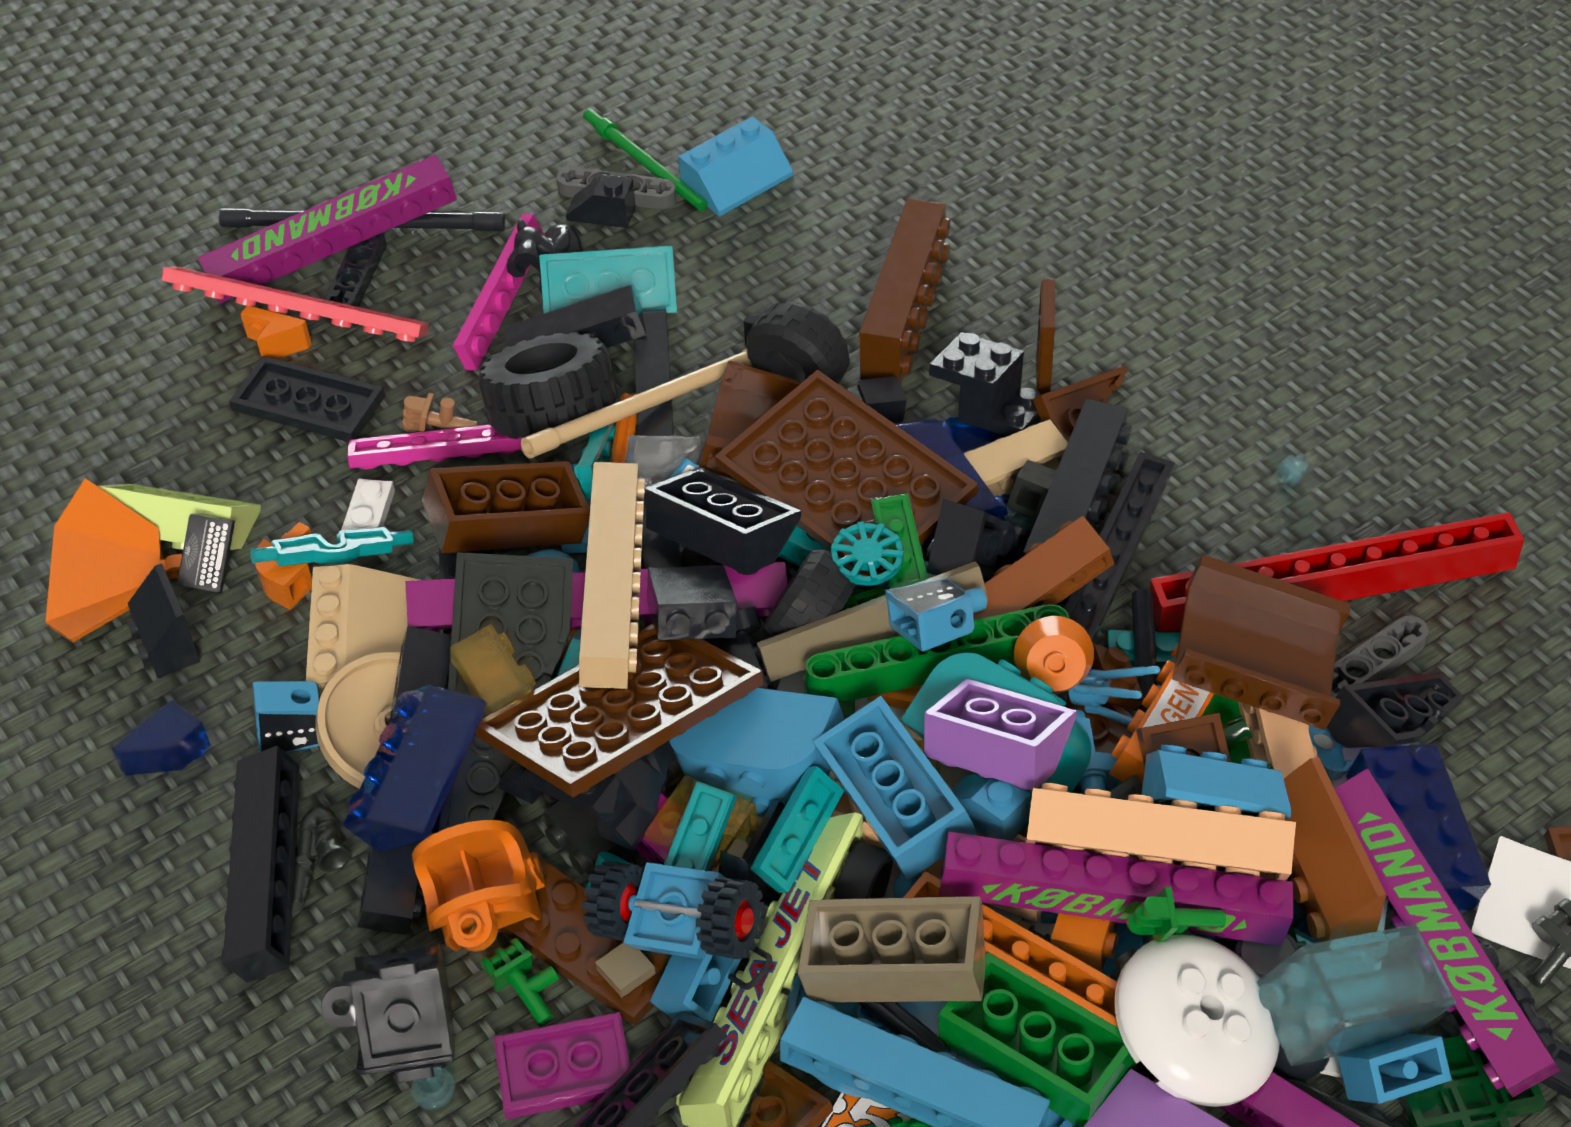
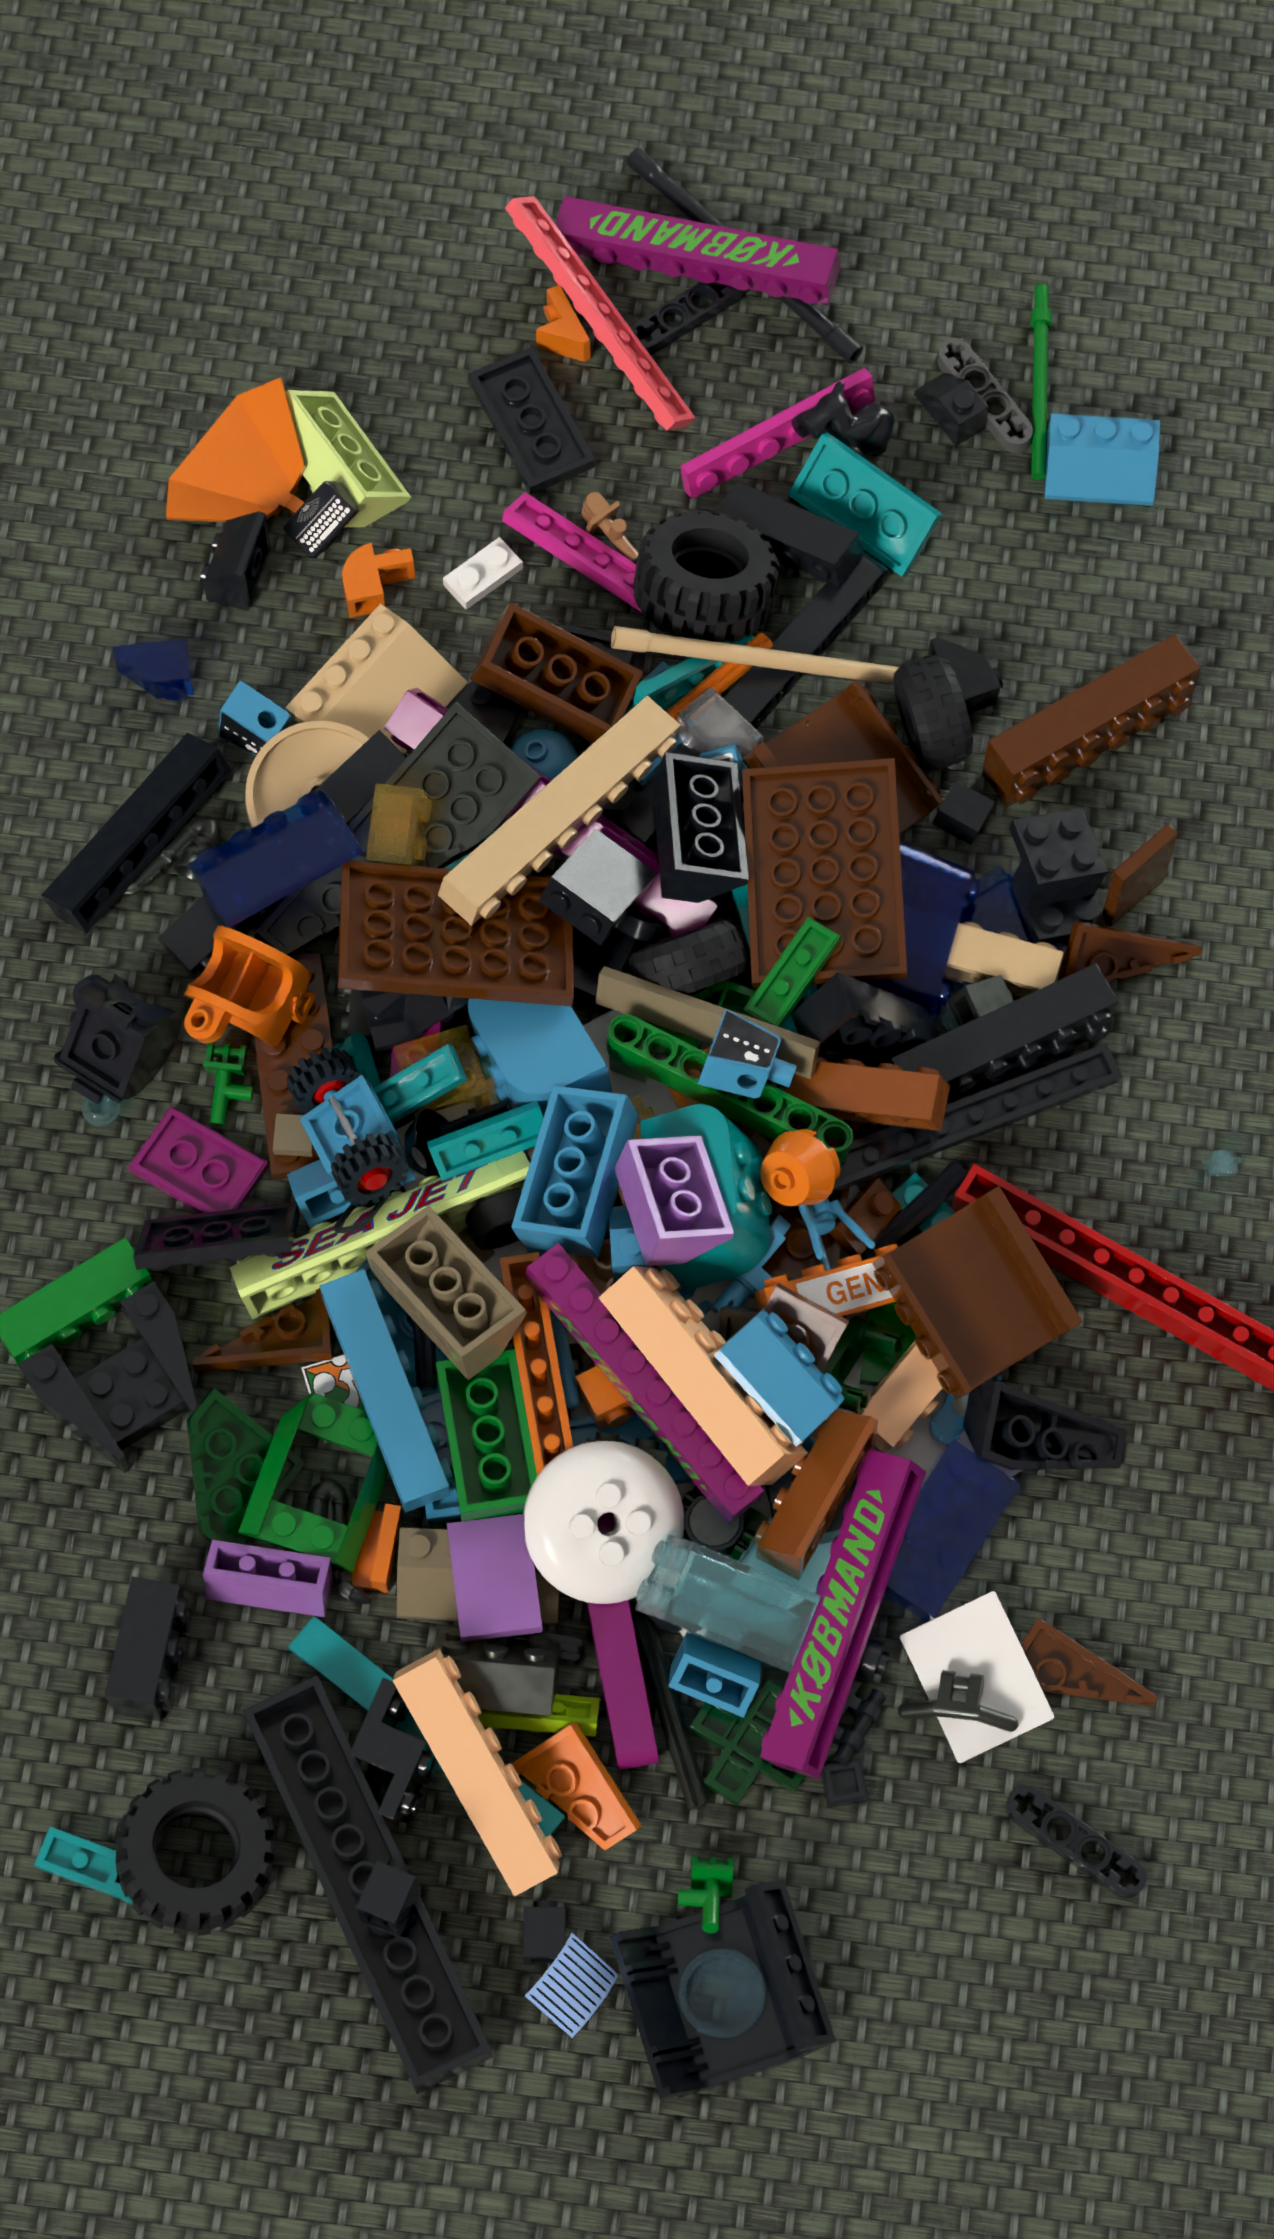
camera: 40 degrees right, 20 degrees up
teal piece [250,527,414,566] -> none
teal wheel [831,521,904,586] -> none
green arm [1127,887,1226,942] -> none
dark grey beam [1331,616,1429,698] -> none

